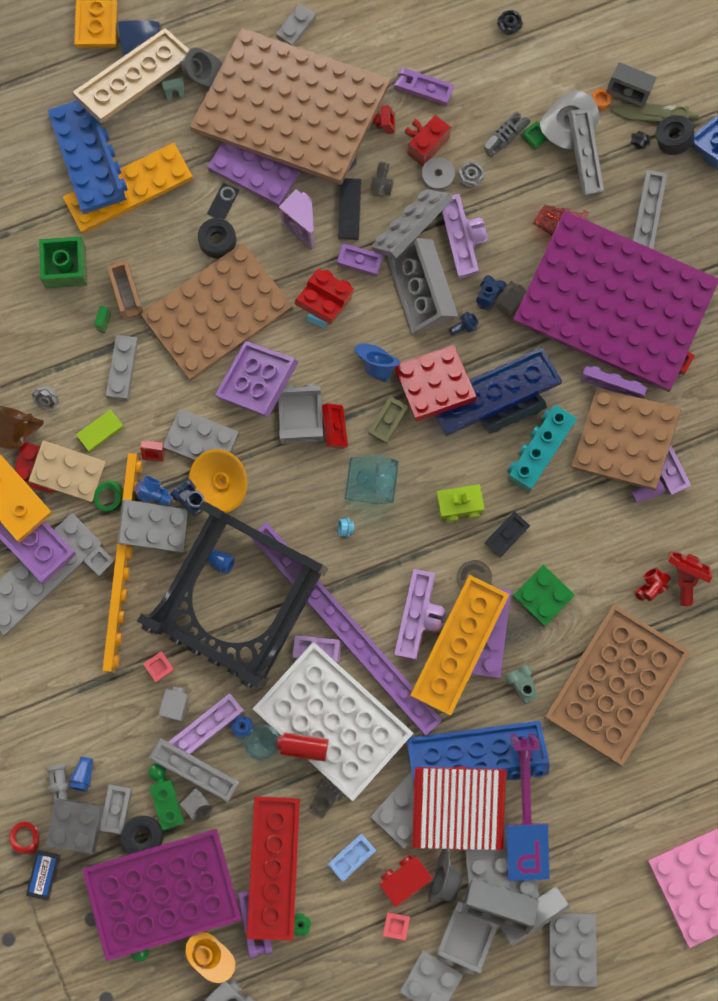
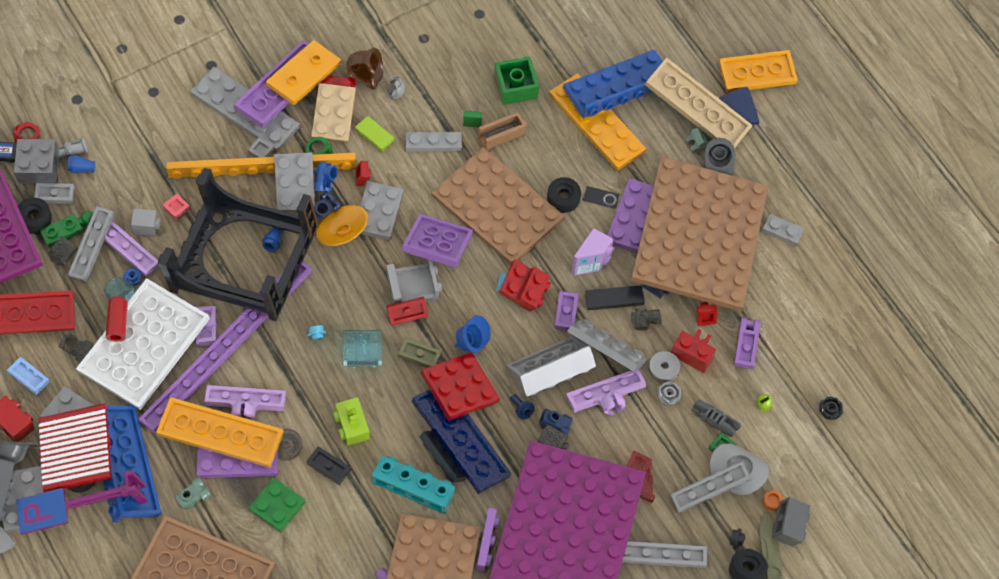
camera: 75 degrees right, 15 degrees down
none -> lime hinge [756,394,773,411]

